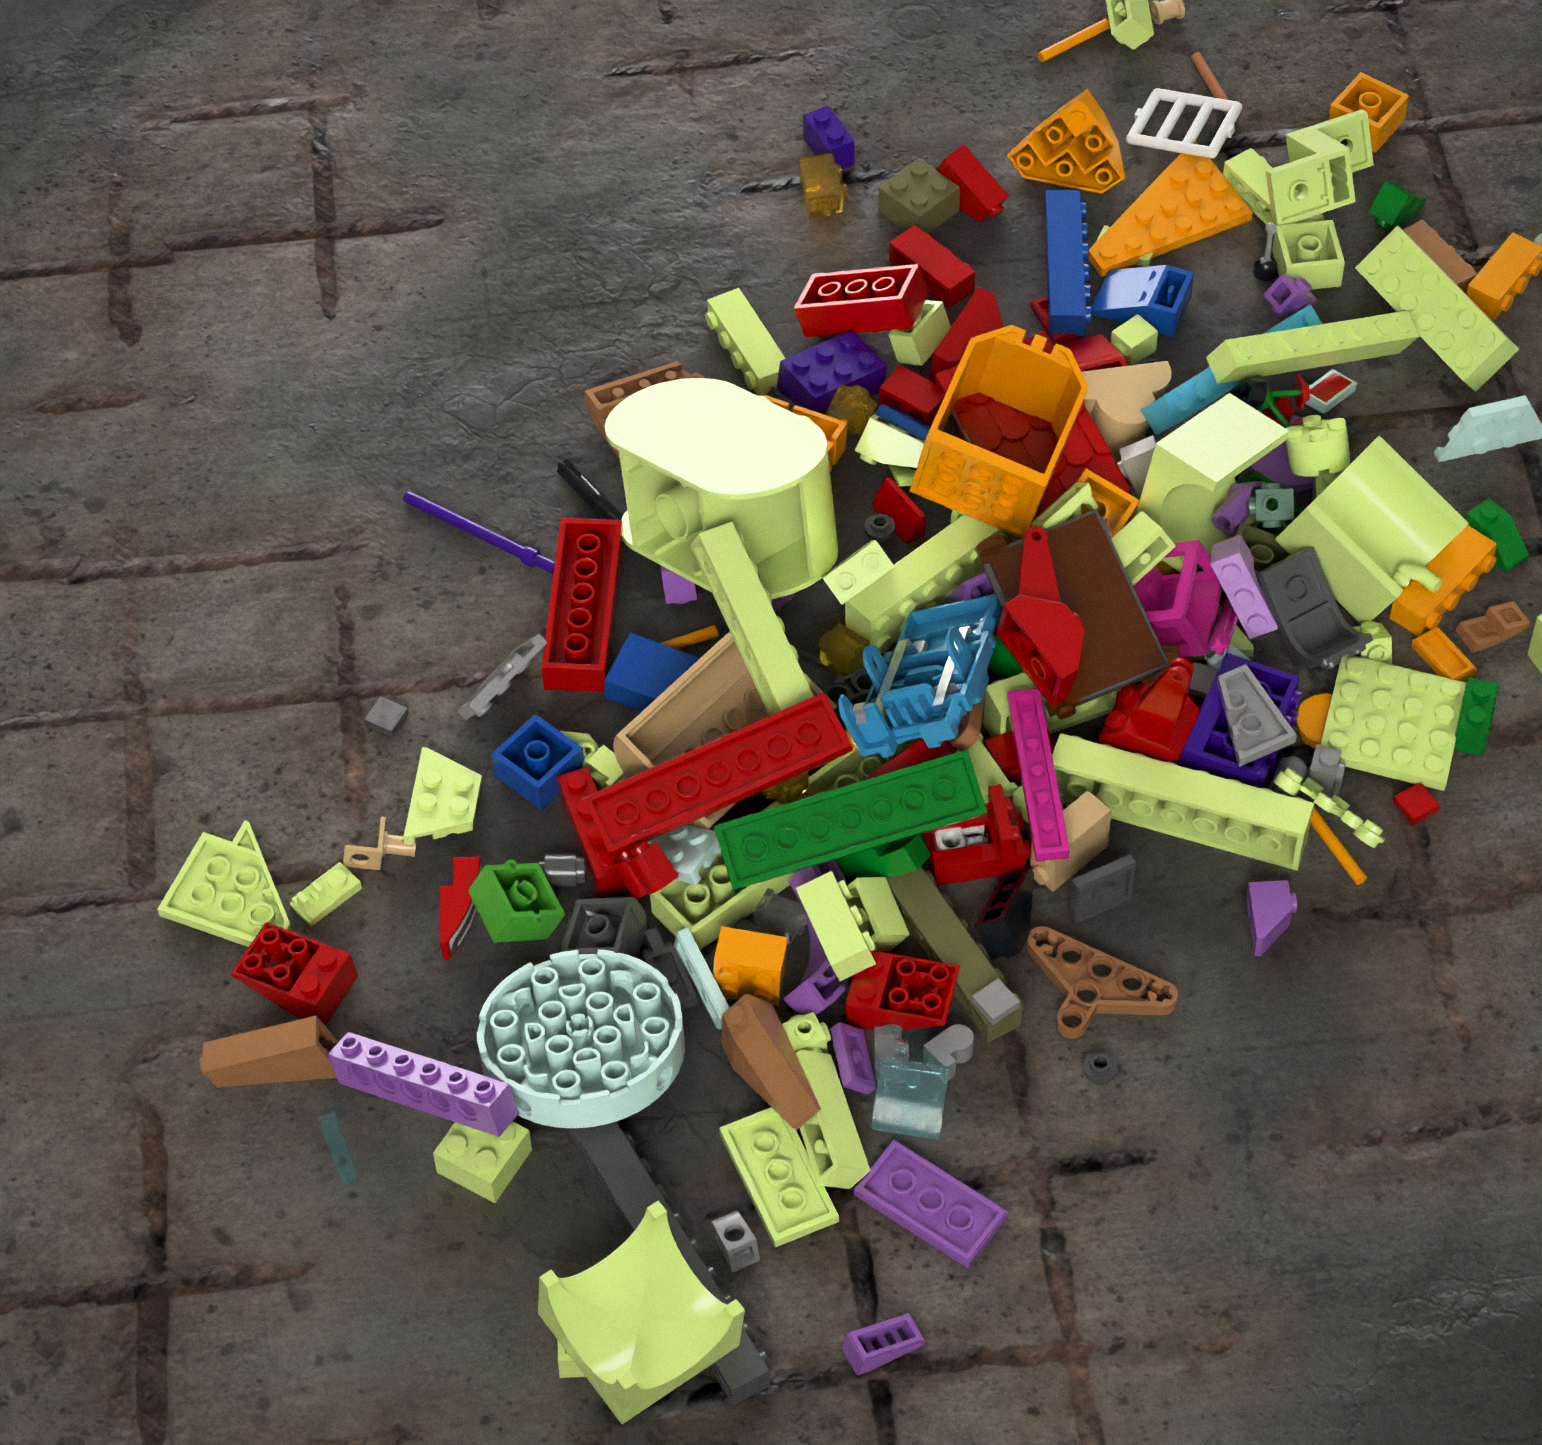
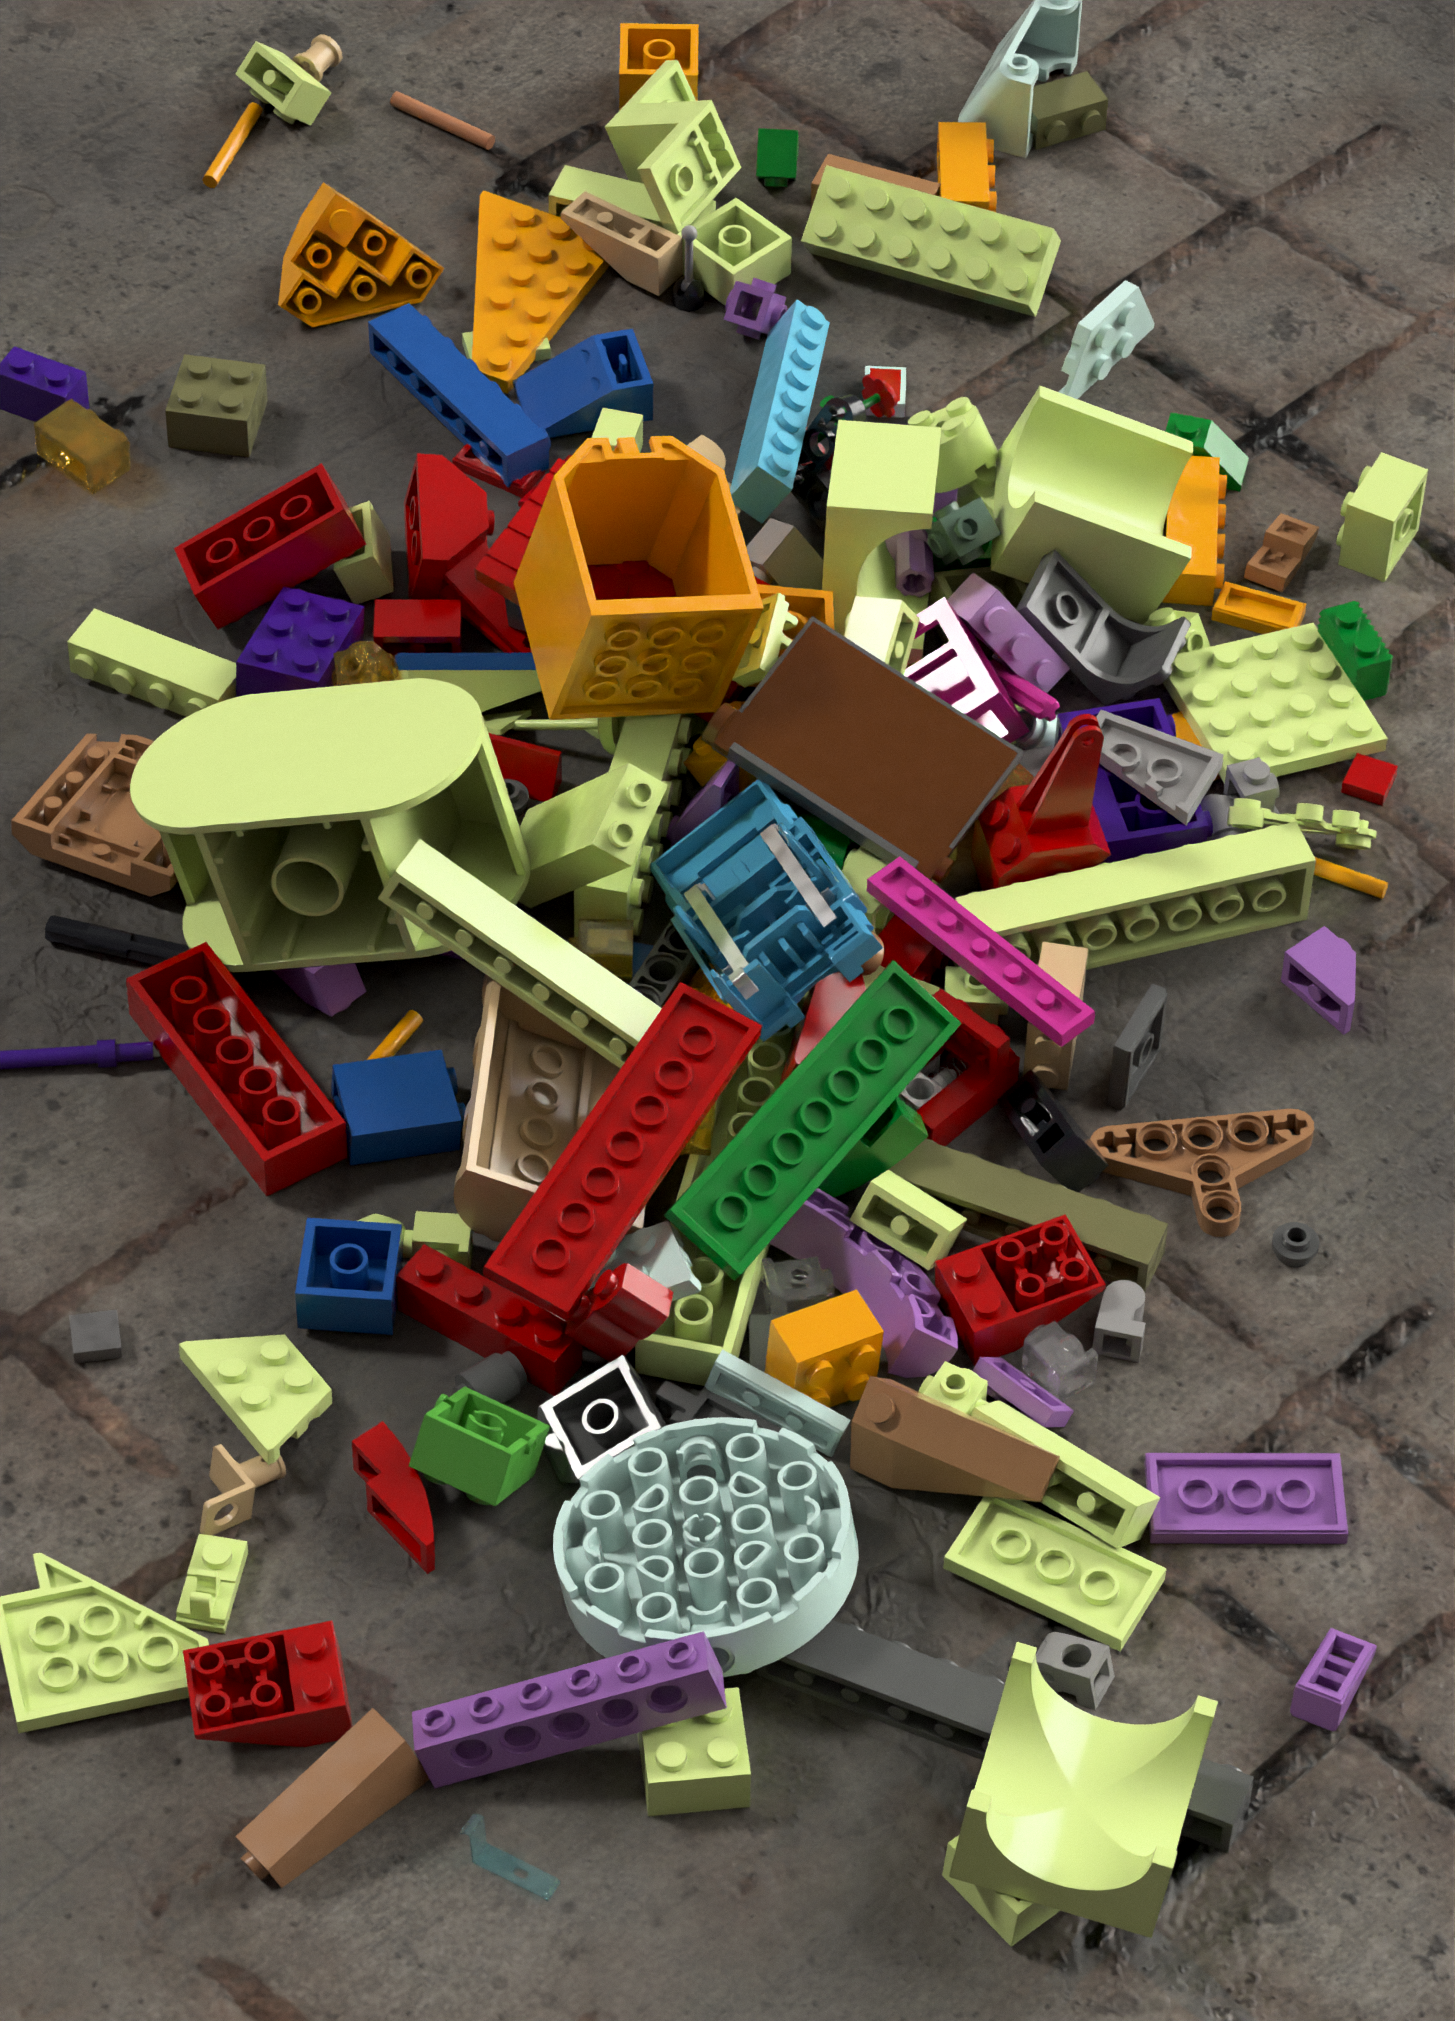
camera: 40 degrees left, 5 degrees down
light grey wing [457,633,547,720] -> none
yellowish green brick [796,871,876,981] -> none
clear light blue slope [871,1057,950,1140] -> none
red brick [889,225,975,309] -> none
red slope [936,144,1009,223] -> none
light grey tile [972,978,1020,1025] -> none
red slope [996,526,1085,708] -> none
white bar [1126,88,1242,159] -> none
yellowish green brick [1206,310,1419,384] -> none
yellowish green arm [1393,564,1443,593] -> none
none -> tan slope [561,192,683,296]

